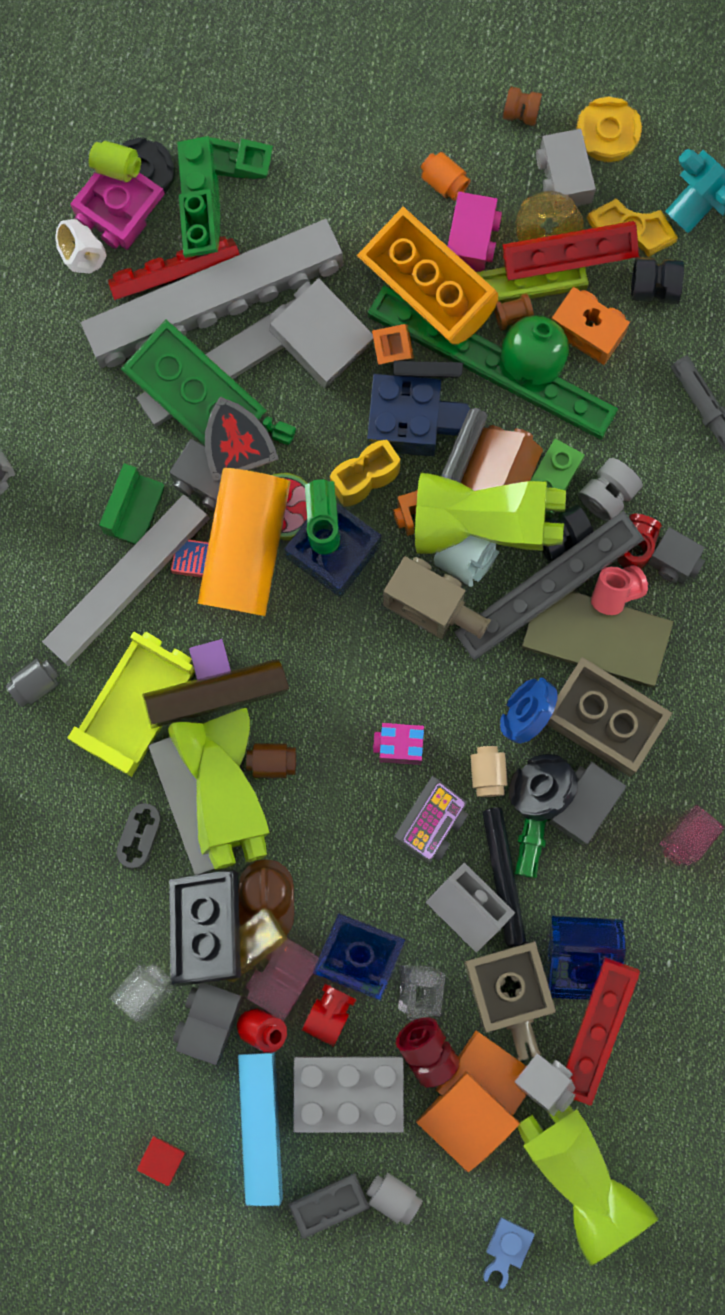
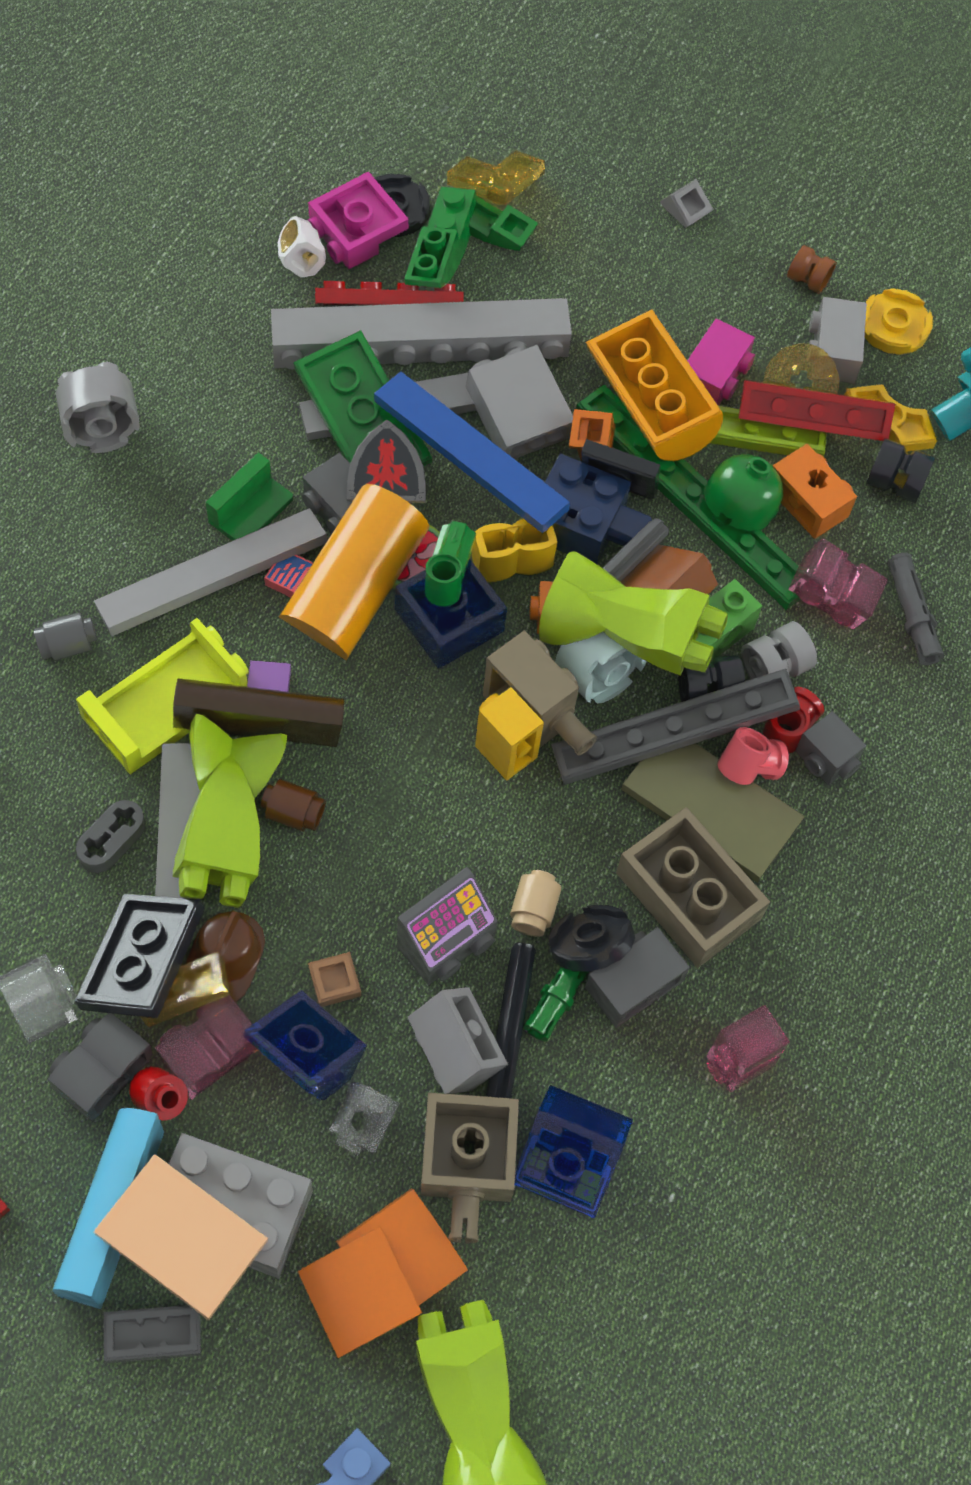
camera: 10 degrees right, 15 degrees down
lime brick [89,140,141,182] -> none
green piece [262,416,296,445] -> none
red piece [302,984,356,1047] -> none
light grey brick [366,1173,423,1225] -> none
dark pink brick [373,723,424,765] -> none
dark red wheel [396,1017,459,1087] -> none
orange brick [421,152,470,201] -> none
dark orange bush [494,293,534,331] -> none
blue tile [500,678,557,744] -> none
light grey brick [515,1053,576,1116] -> none
red plate [565,958,640,1106] -> none
none -> light nougat tile [94,1154,268,1321]
none -> medium nougat tile [308,952,361,1008]
none -> blue tile [374,372,570,534]
none -> clear yellow plate [447,151,545,206]
none -> yellow brick [475,687,544,781]
none -> light grey slope [660,179,714,228]
none -> clear pink brick [788,538,888,630]

